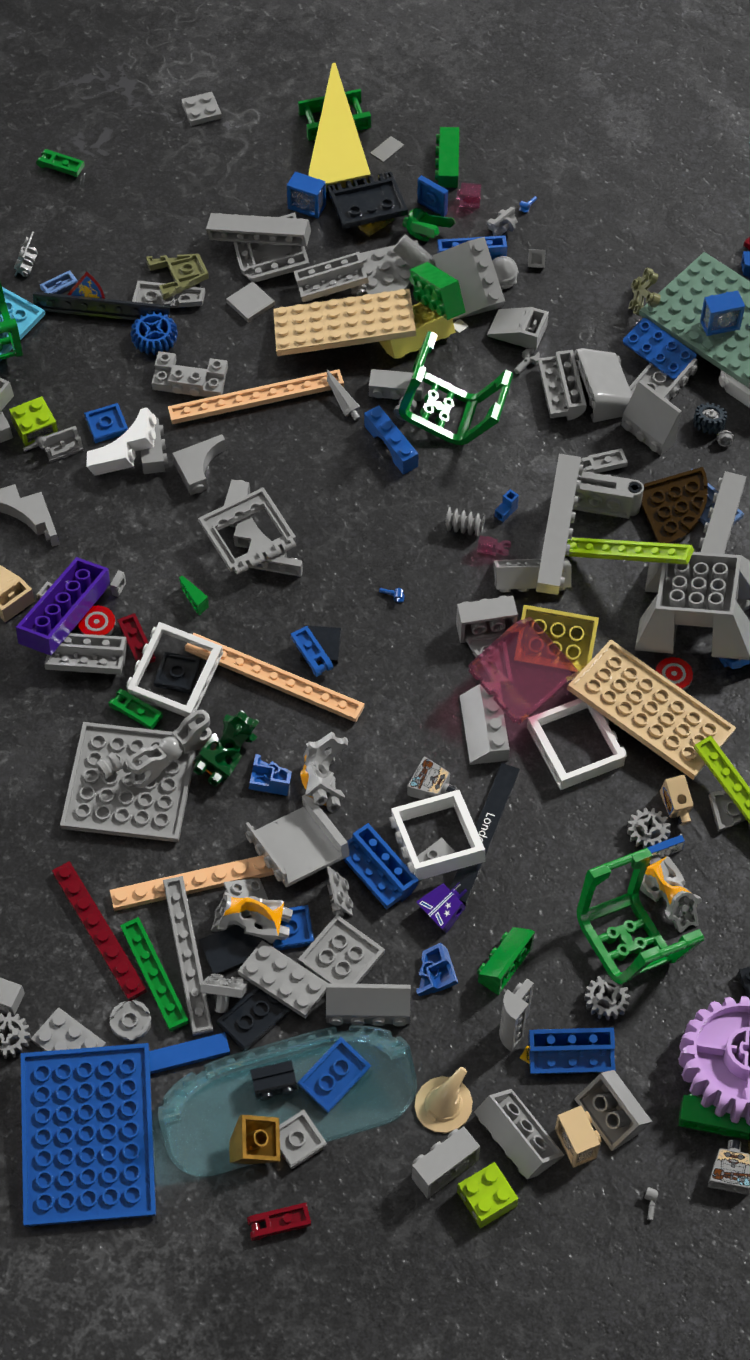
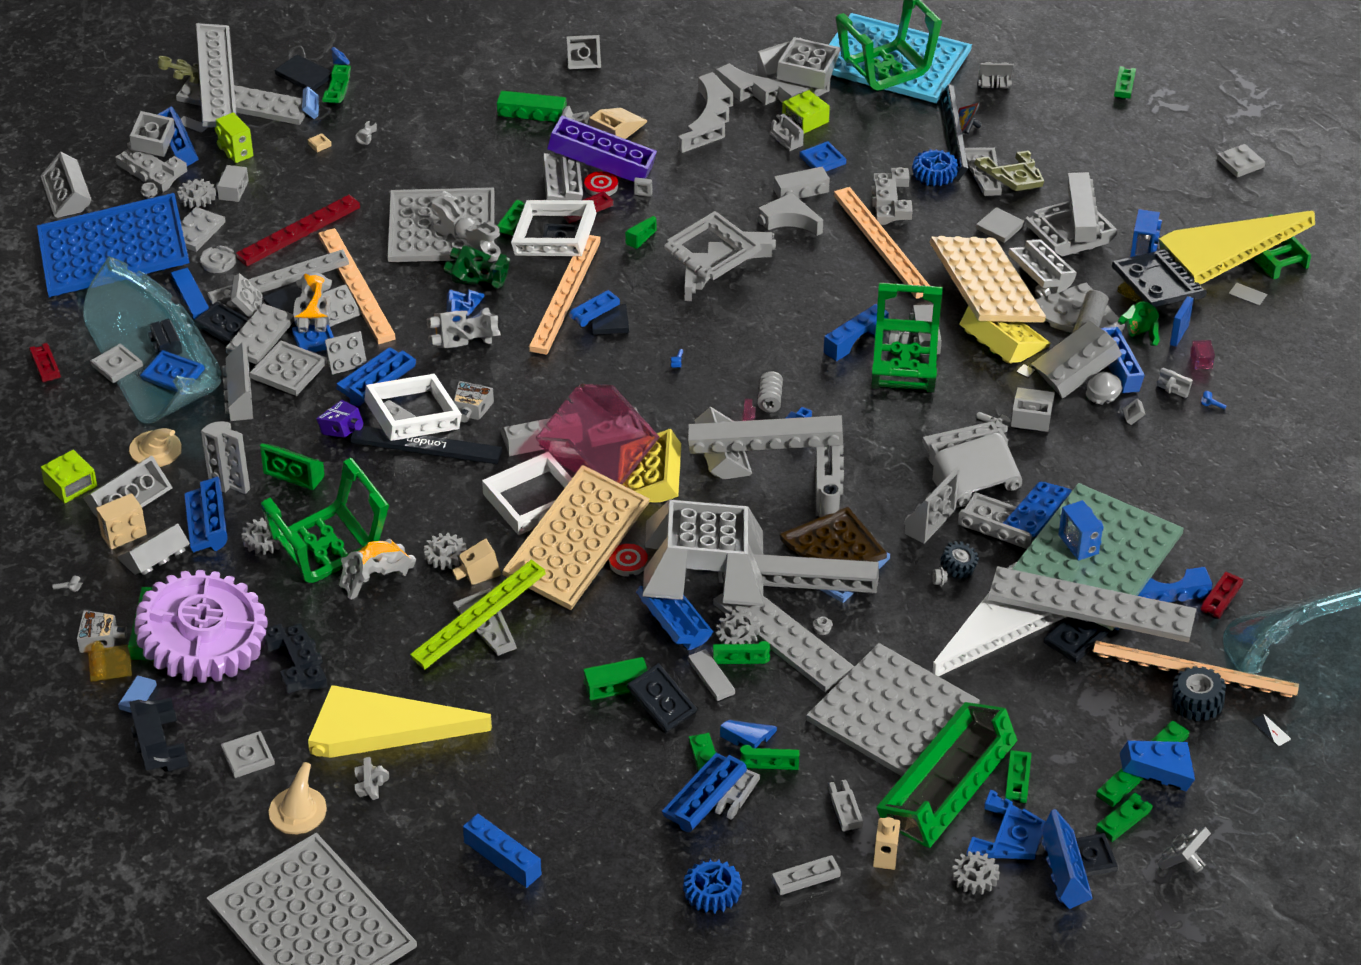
camera: 80 degrees right, 15 degrees down
medium blue tile [40,270,78,294] -> none
white arch [86,408,156,476] -> none
green plate [120,917,189,1032] -> none
pearl gold slope [229,1115,280,1164] -> none
light grey panel [245,794,350,887] -> none
light grey bar [327,369,360,421] -> none
green brick [409,262,466,320] -> none
light grey brick [412,1127,480,1199] -> none
blue slope [416,943,458,996] -> none
green brick [435,127,459,188] -> none
light grey brick [456,596,518,643] -> none
lime plate [565,537,694,565] -> none
light grey hinge [580,448,628,473] -> none
olive plant [629,267,661,316] -> none
tile [647,835,685,861] -> none

